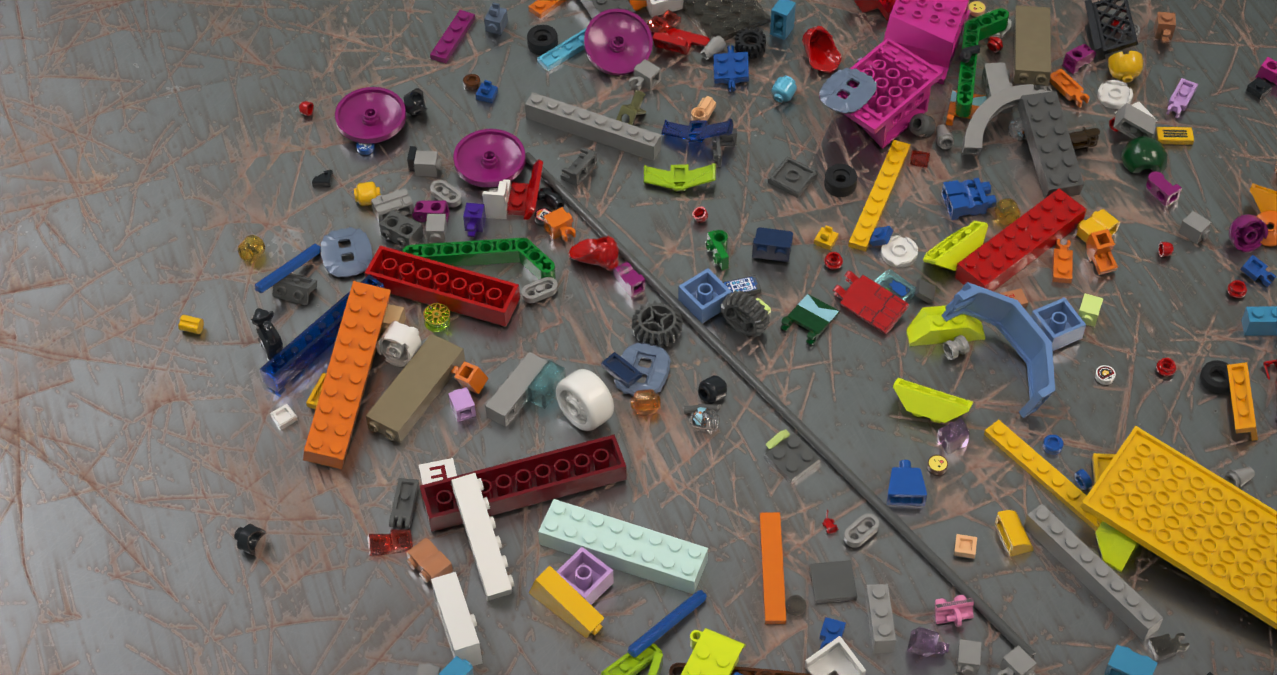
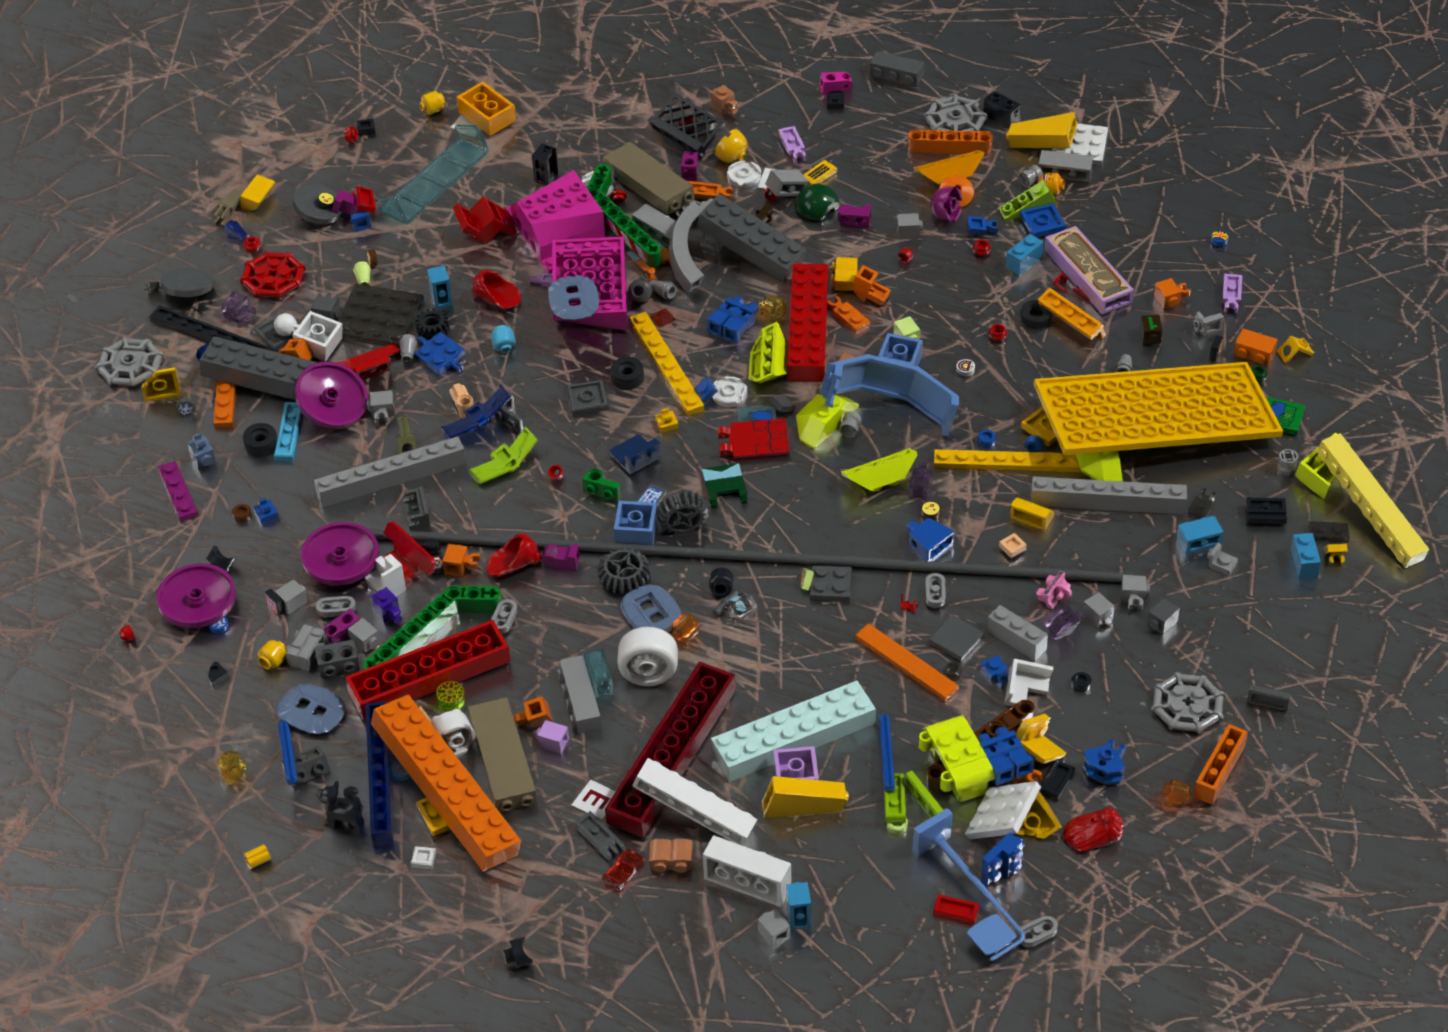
camera: 45 degrees left, 5 degrees down
dark blue tile [601,352,642,388] -> none
clear red slope [646,10,681,33] -> none
red plate [824,252,843,269] -> none
black arm [959,45,980,63] -> none

